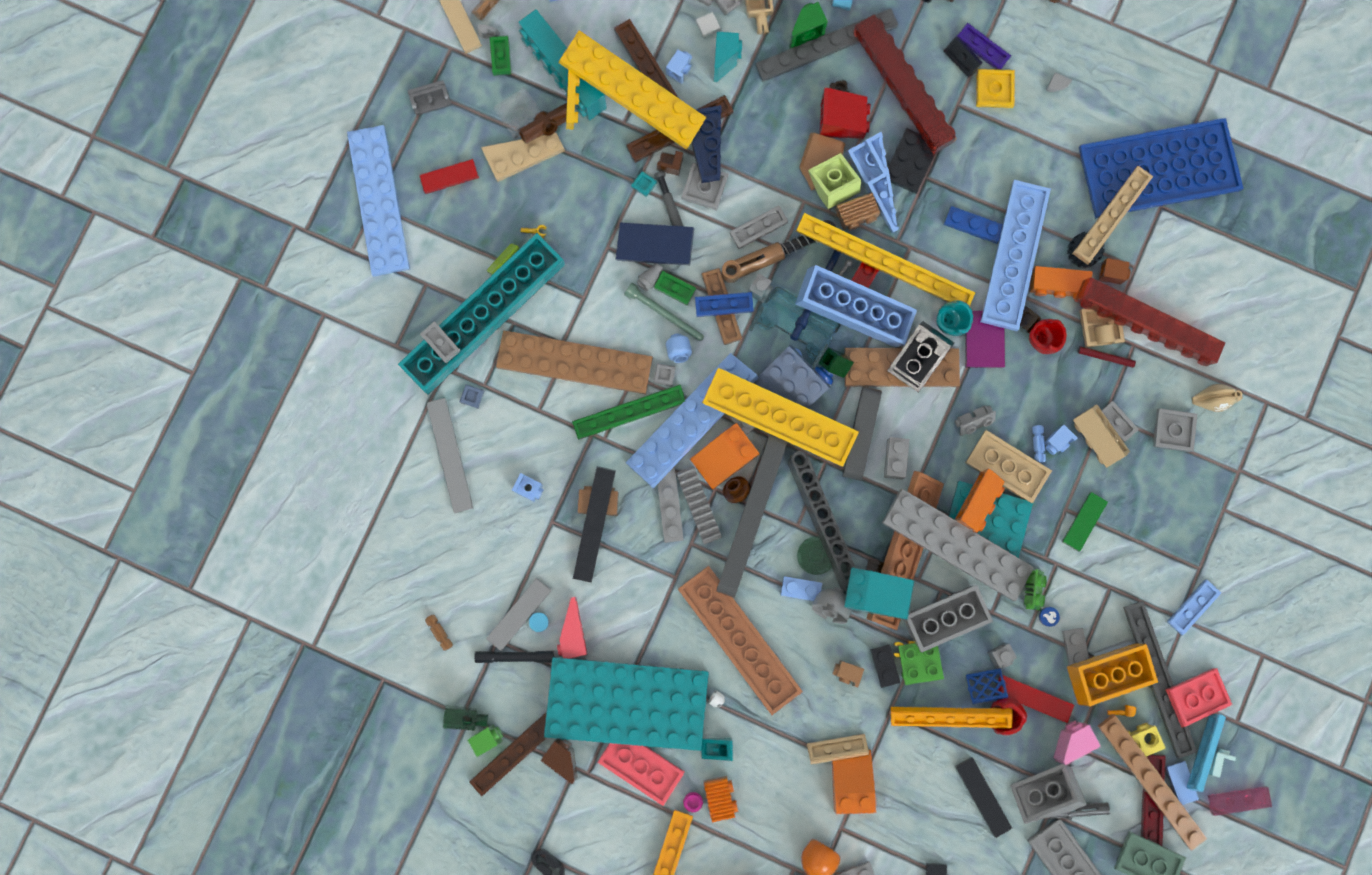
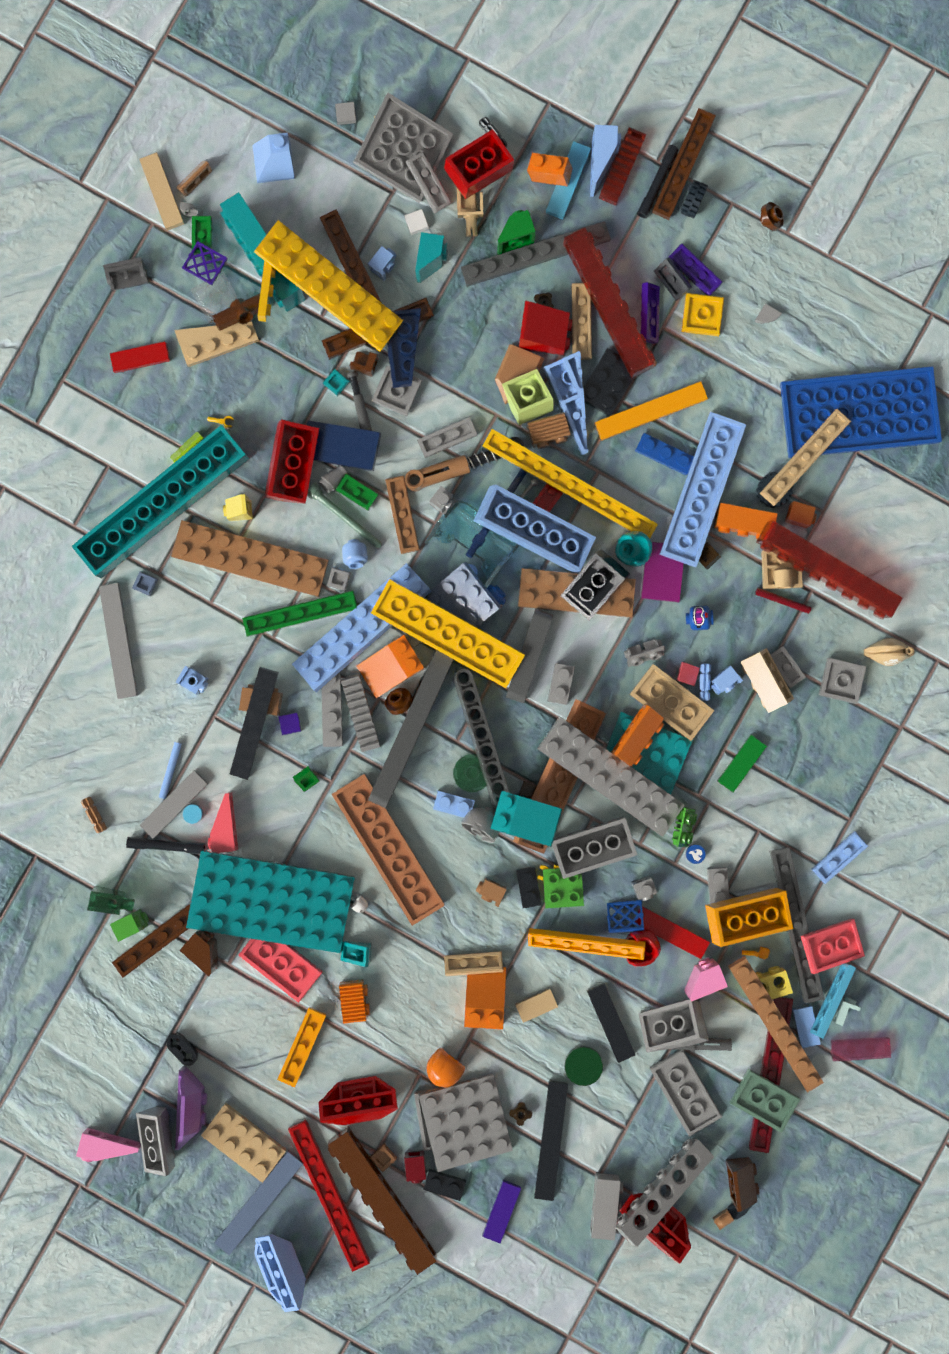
camera: 10 degrees right, 5 degrees up
light blue plate [347,125,410,277] -> none
light grey plate [420,321,461,364] -> none
dark pink plate [683,792,703,812] -> none
blue plate [695,292,754,317] -> none
dark green brick [819,347,854,378] -> none
red piece [1029,319,1067,355] -> none
none -> light blue bar [159,742,182,799]
none -> dark purple window [182,241,228,286]
none -> light yellow slope [223,494,253,521]
none -> red slope [264,420,319,504]
none -> dark purple tile [278,713,302,735]
none -> green plate [293,766,320,792]
none -> tan tile [515,988,558,1023]
none -> dark green tile [564,1046,603,1086]
none -> tan tile [571,283,592,360]
none -> light orange tile [594,381,708,441]
none -> dark purple plate [640,282,660,344]
none -> coral slope [676,662,700,686]
none -> blue head [686,605,714,631]

